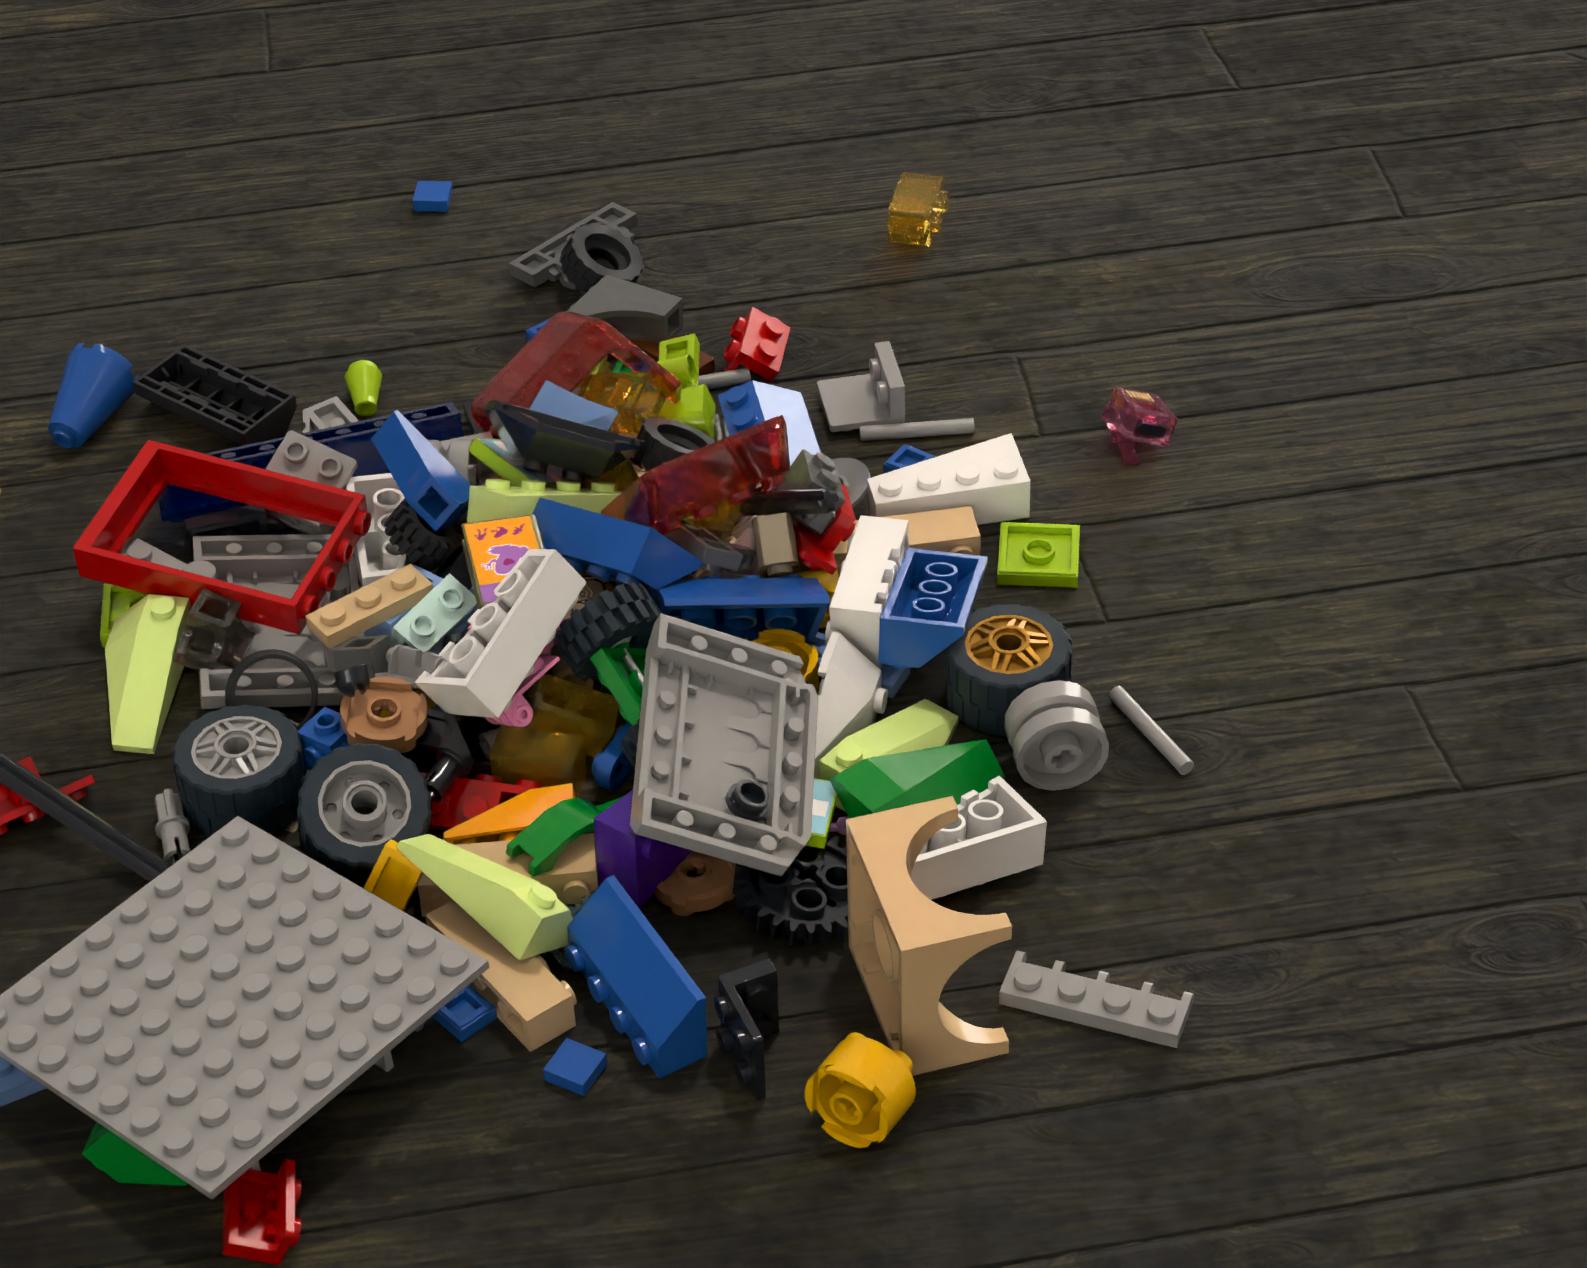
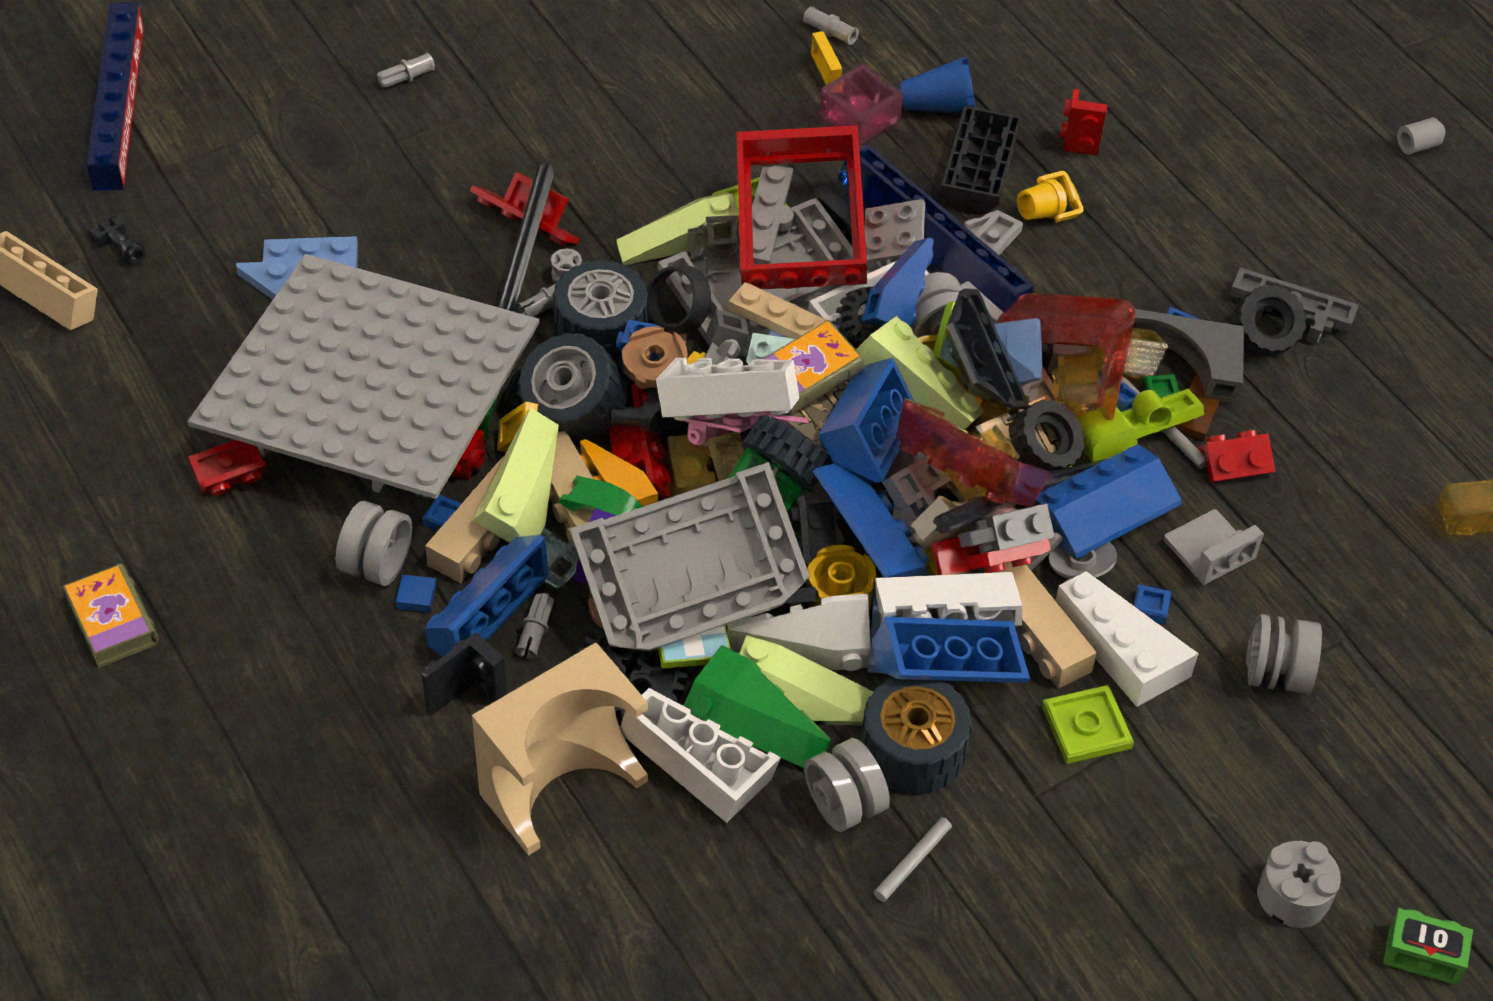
camera: 65 degrees right, 10 degrees up
black hinge [333,663,371,697] -> none
lime cone [345,360,382,416] -> none
blue tile [412,181,453,212] -> none
black plate [725,779,770,822] -> none
yellow brick [804,1032,916,1148] -> none
light grey bar [859,418,975,441] -> none
light grey hinge [999,950,1194,1048] -> none
clear pink piece [1101,386,1178,466] -> none
none -> light grey wheel [335,501,412,586]
none -> light grey axle [515,593,554,660]
none -> light grey wheel [551,248,582,284]
none -> clear pink piece [819,64,903,145]
none -> yellow piece [1017,171,1083,223]
none -> red bracket [1059,89,1107,156]
none -> light grey wheel [1246,614,1322,695]
none -> light grey brick [1257,841,1341,928]
none -> bright green brick [1383,908,1473,986]
none -> light grey brick [1397,117,1445,155]

